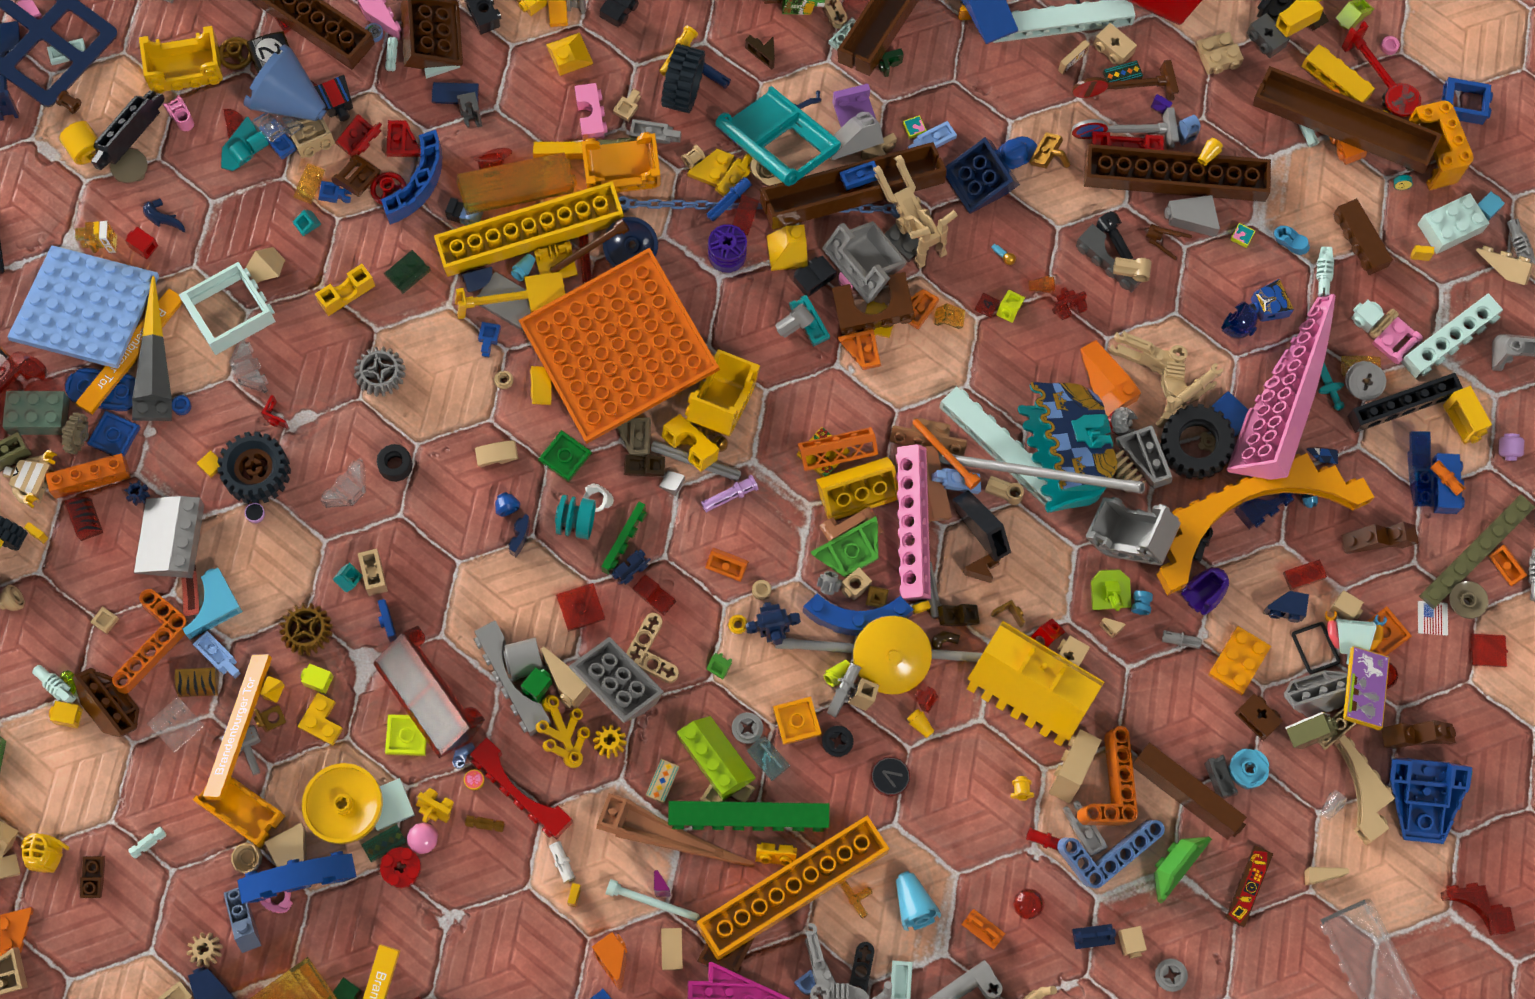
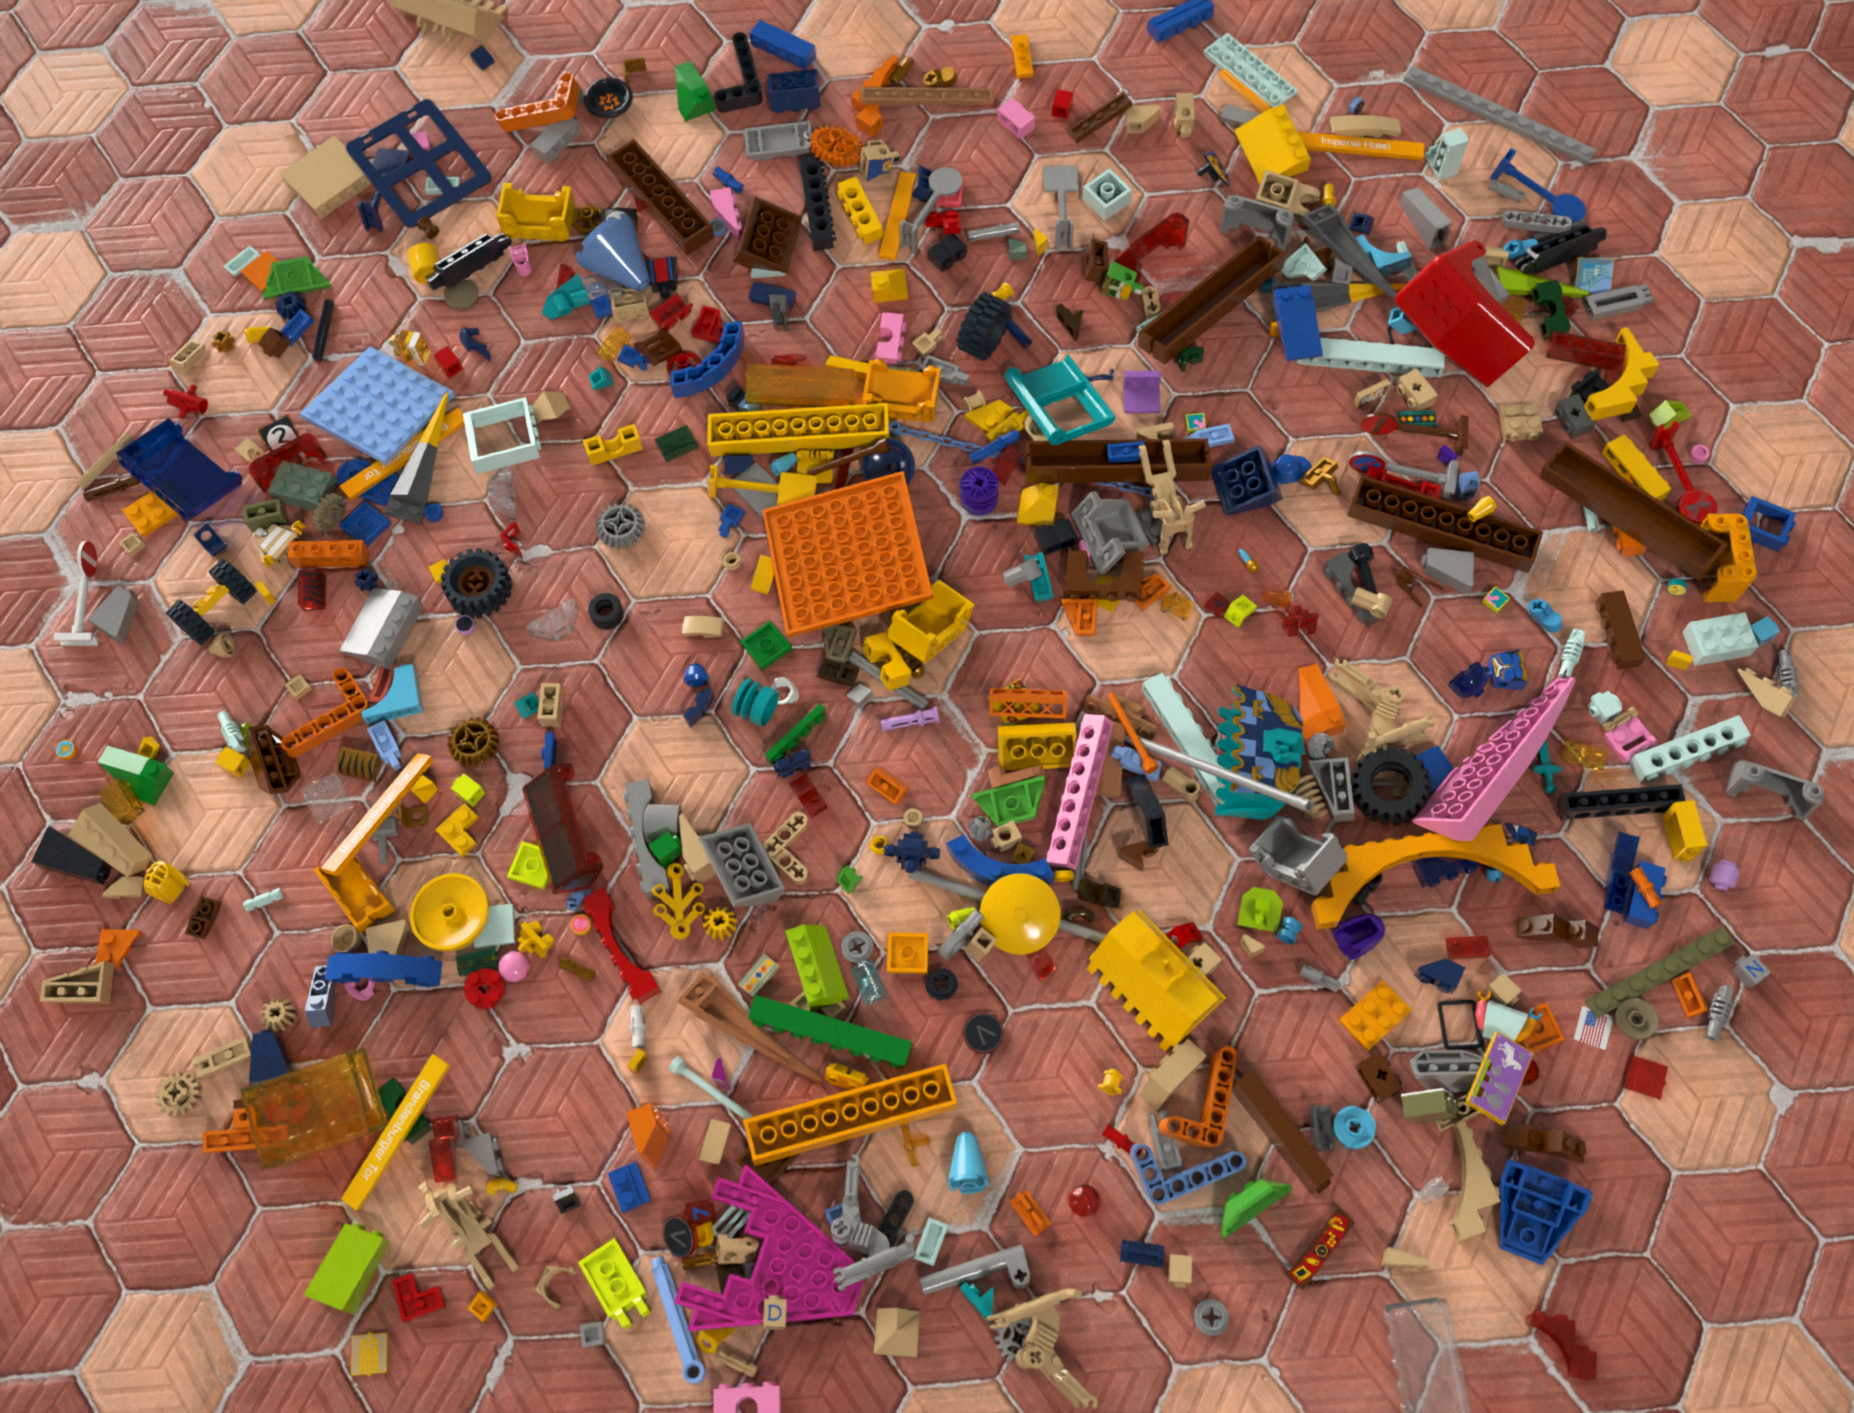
camera: 25 degrees right, 5 degrees down
light aqua axle [385,37,398,71] -> none
clear red plate [556,583,605,632] -> none
light grey slope [830,112,884,160] -> none
yellow cone [906,709,935,738] -> none
pearl gold bracket [991,600,1025,628] -> none
light grey piece [1345,361,1387,401] -> none

